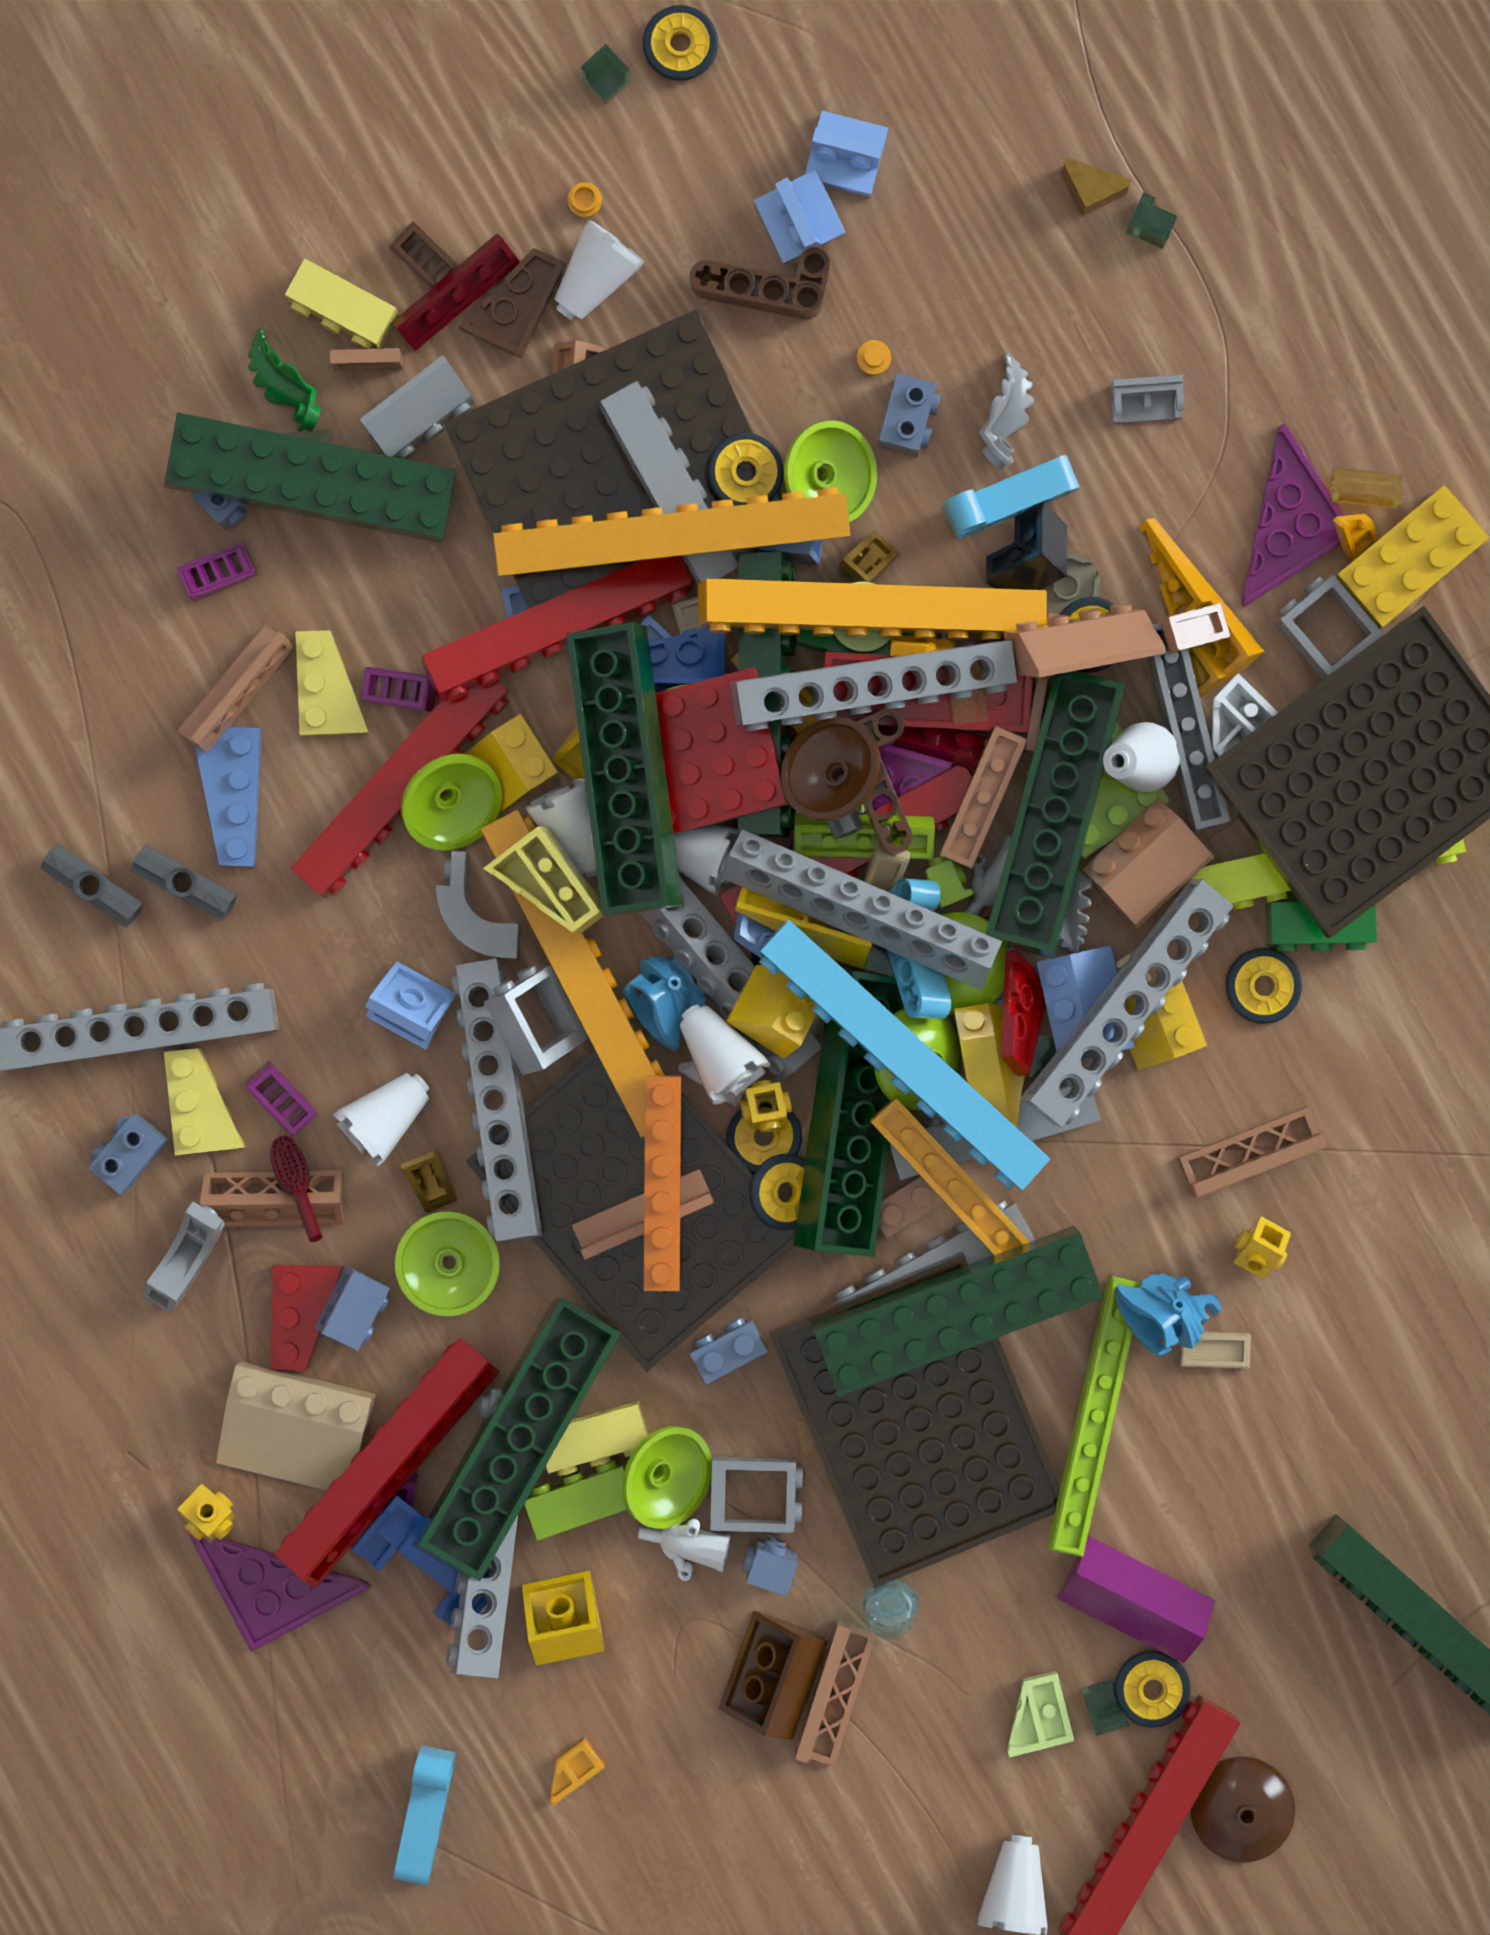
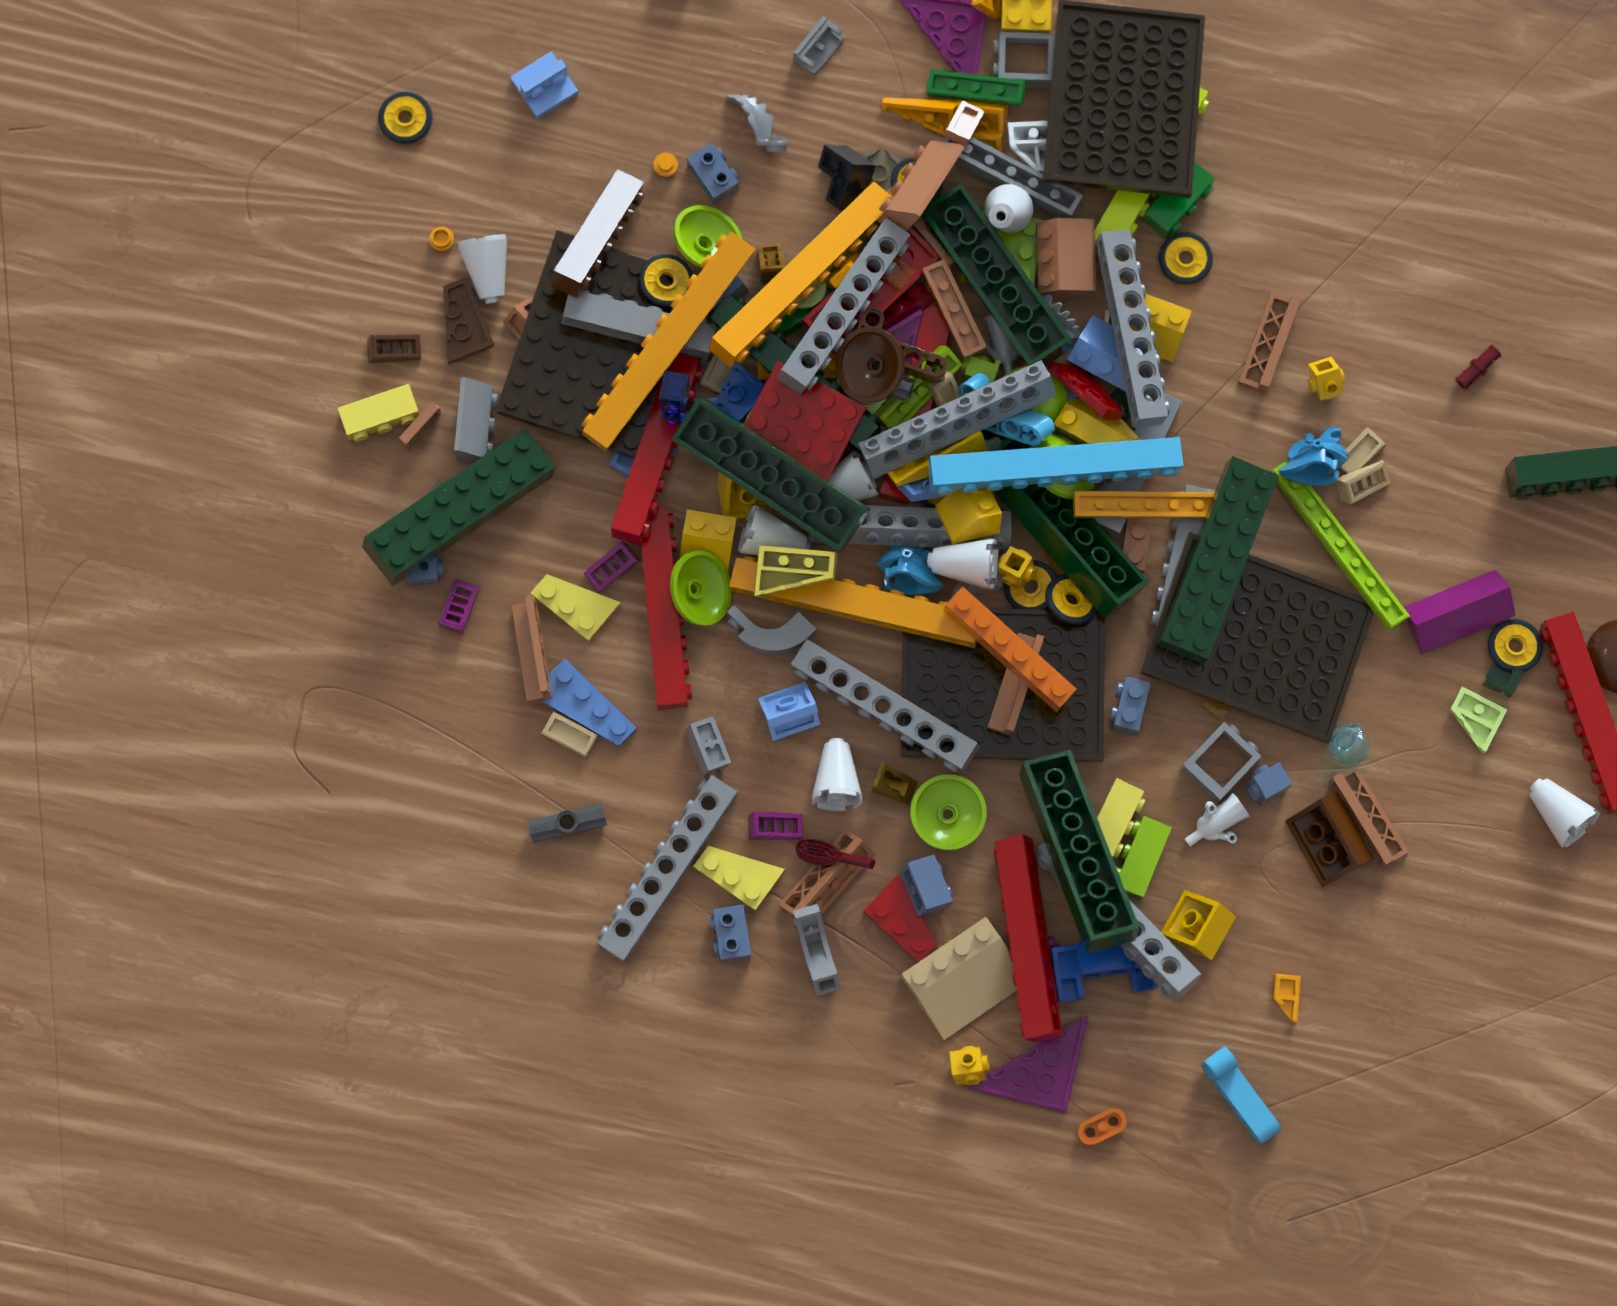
camera: 55 degrees left, 10 degrees down
dark grey piece [131,844,238,921] -> none
green plant [248,328,321,432] -> none
dark red plate [392,233,520,351] -> none
light grey window [484,965,589,1076] -> none
clear green panel [581,44,631,104] -> none
lime dish [622,1426,712,1529] -> none
reddish brown beam [690,247,830,319] -> none
light blue bracket [754,169,846,265] -> none
medium azure beam [942,455,1080,540] -> none
none -> tan tile [541,712,598,758]
none -> brick [550,169,645,298]
none -> clear blue brick [659,371,690,423]
none -> light grey hinge [685,716,732,777]
none -> green tile [926,70,1027,107]
none -> orange plate [1077,1108,1127,1146]
none -> tan slope [1335,461,1391,504]
none -> dark red pin [1455,345,1502,390]

